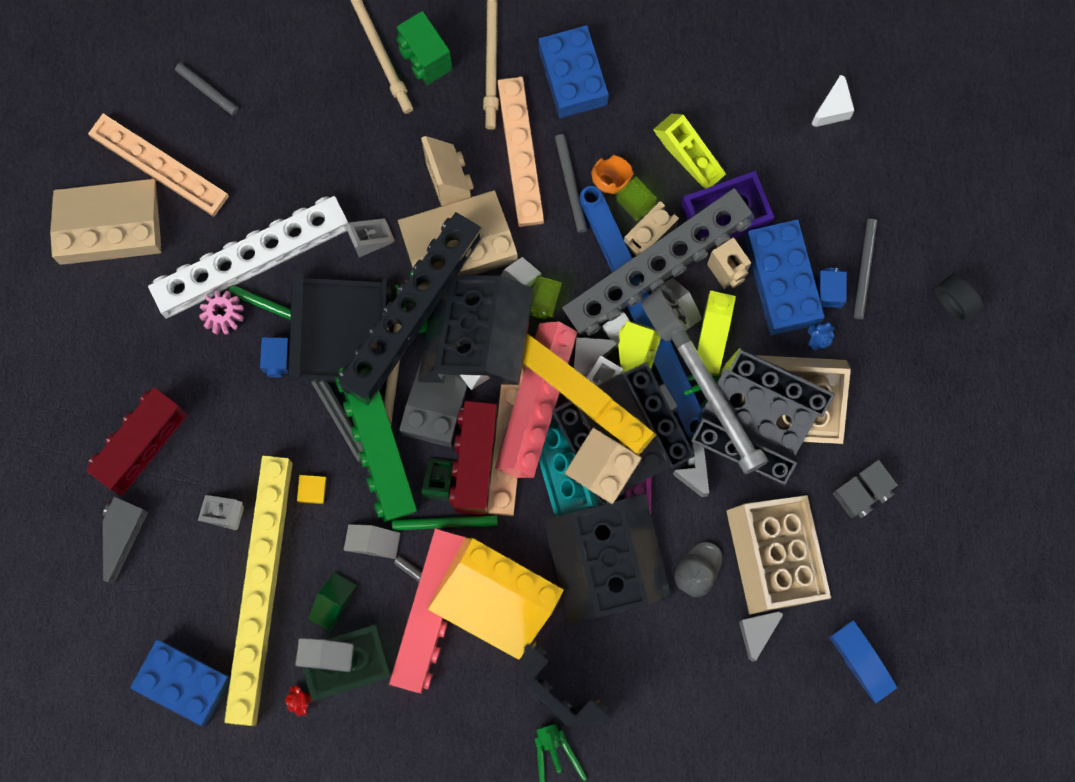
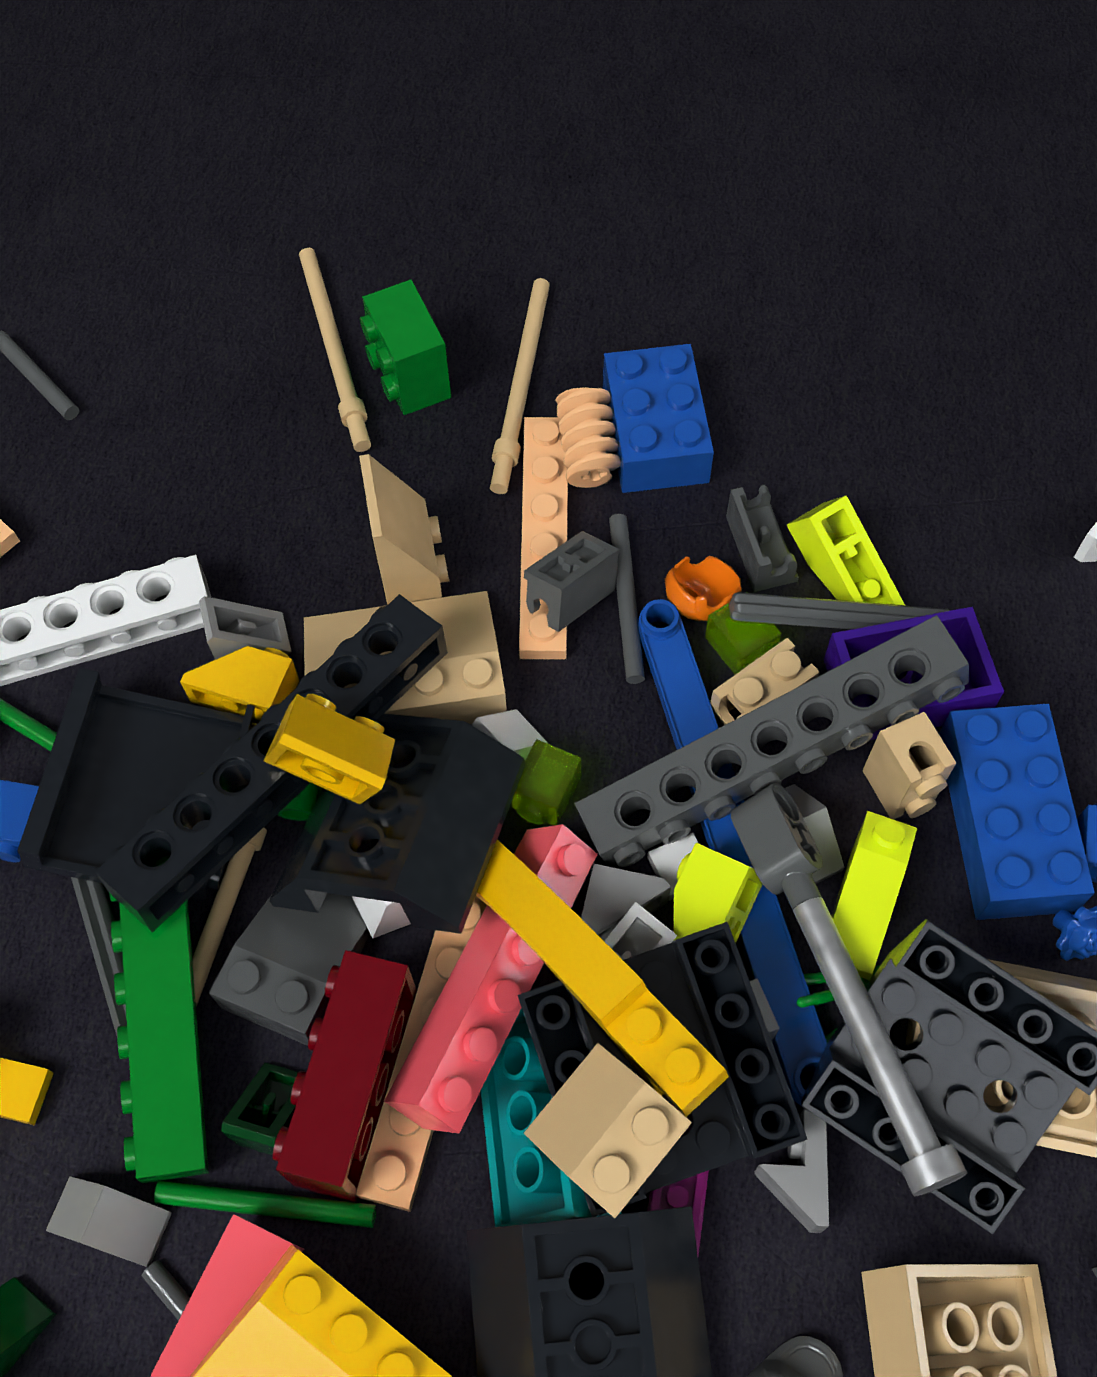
camera: 10 degrees right, 15 degrees down
none -> yellow slope [180,646,300,723]
none -> yellow slope [263,694,395,805]
none -> dark grey hinge [524,531,619,632]
none -> light nougat piece [555,387,621,488]
none -> dark grey hinge [726,485,799,592]
none -> dark grey axle [729,592,950,630]

